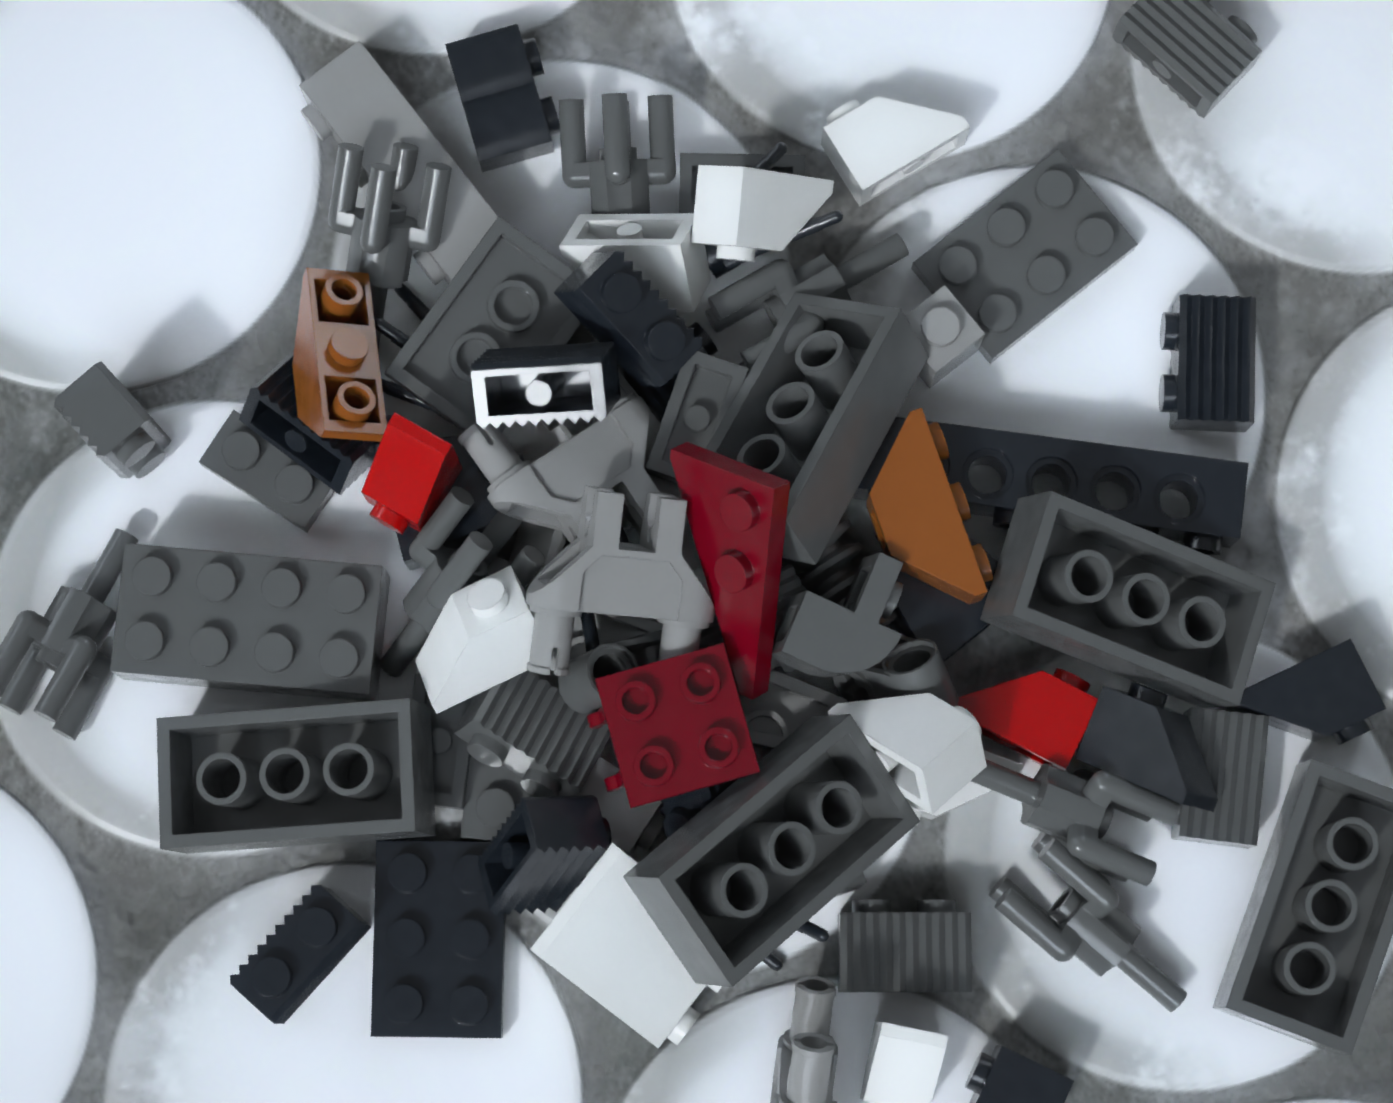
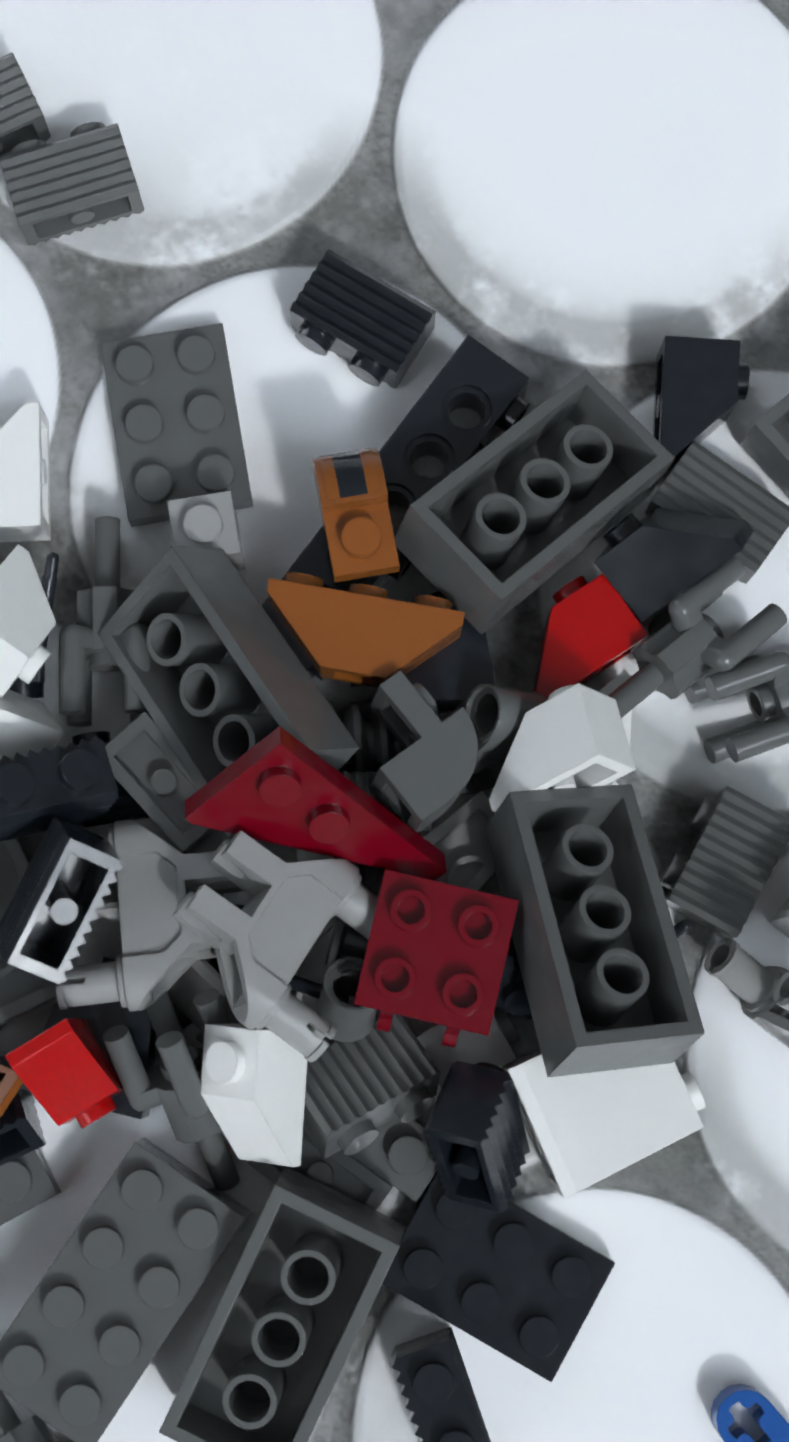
camera: 65 degrees left, 0 degrees up
none -> dark orange brick [312,448,400,583]

